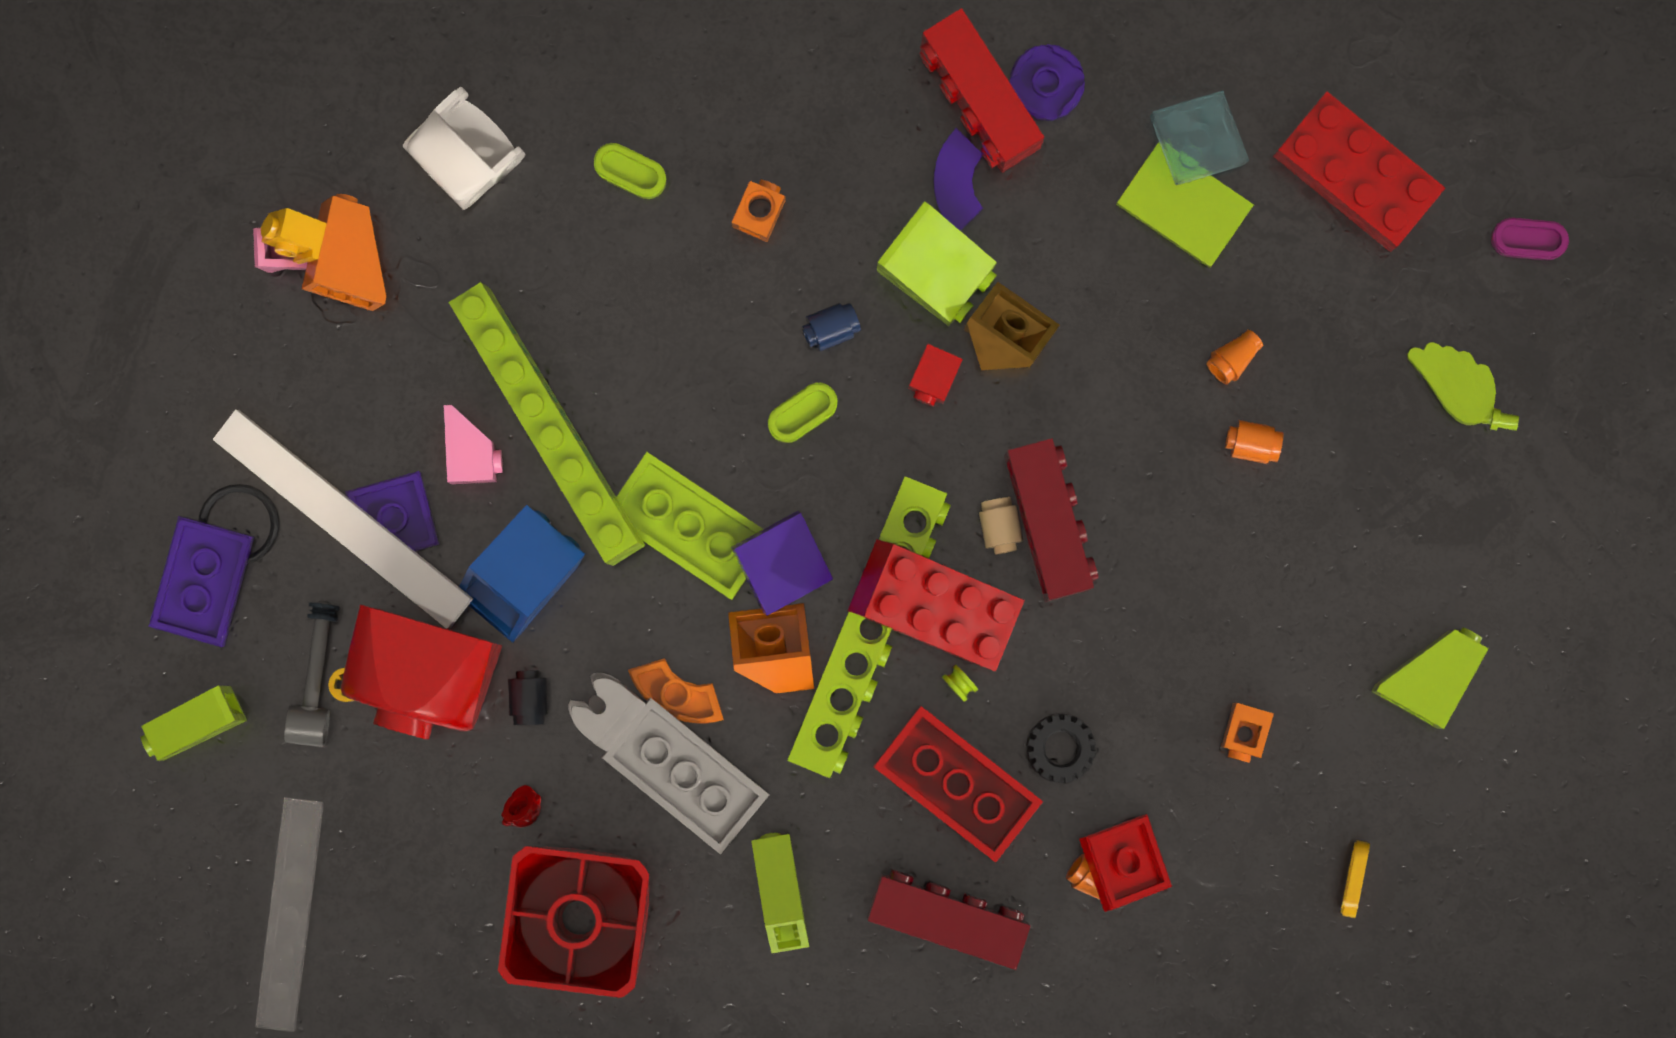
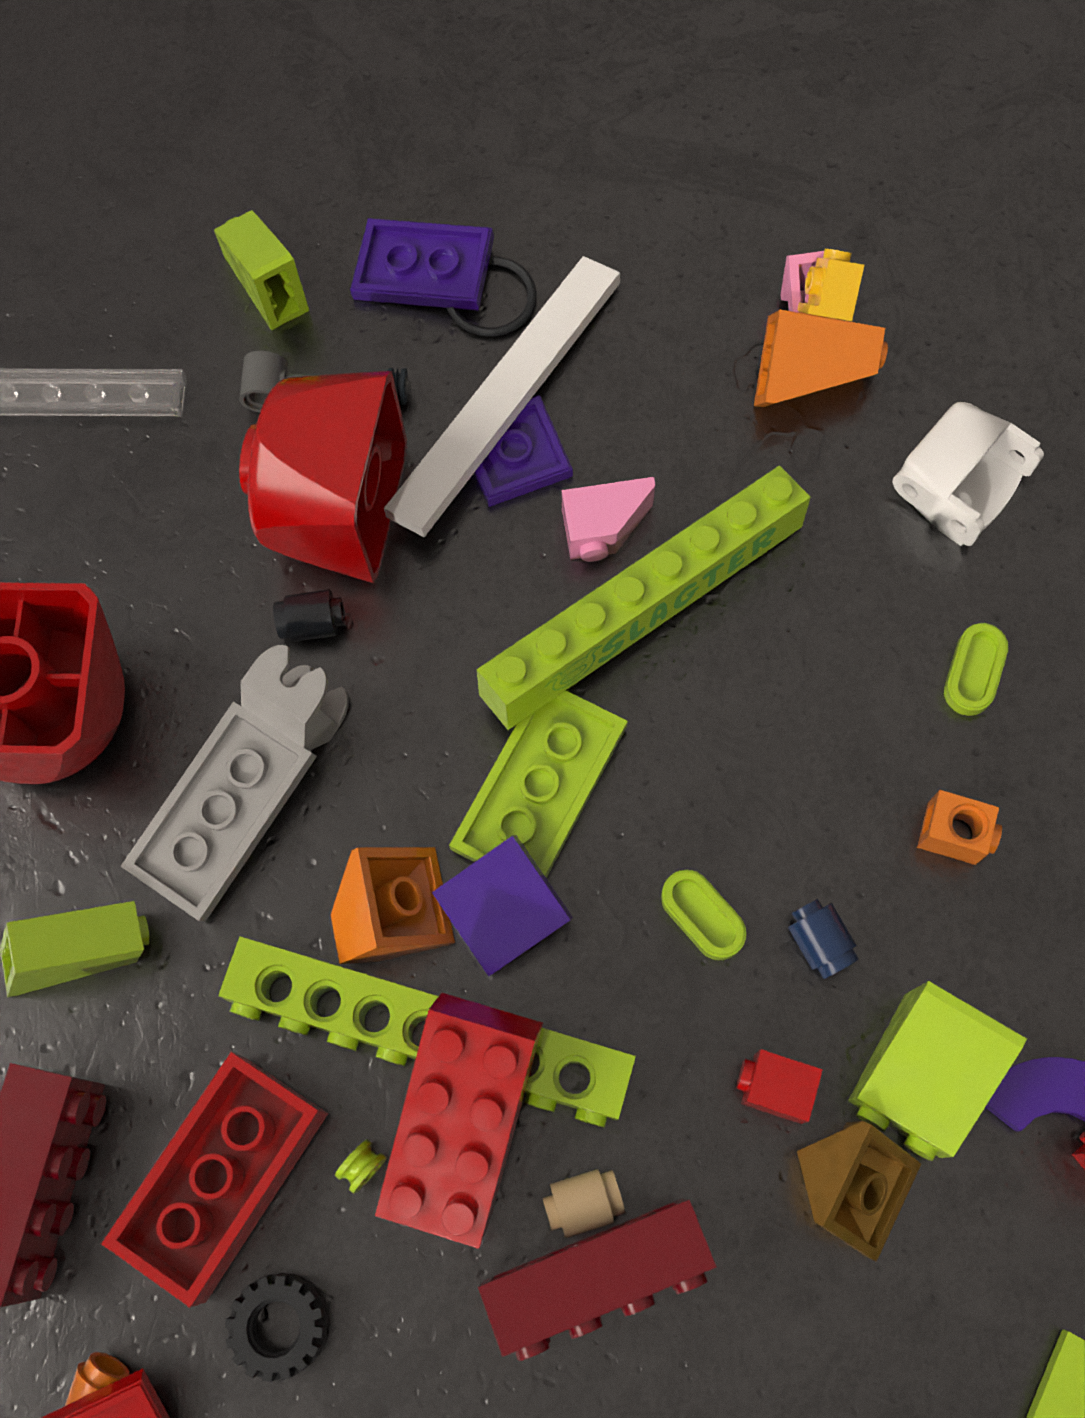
camera: 90 degrees right, 15 degrees down
blue slope [459,505,585,643] -> none
red animal [501,785,541,827] -> none
orange tile [628,658,724,723] -> none

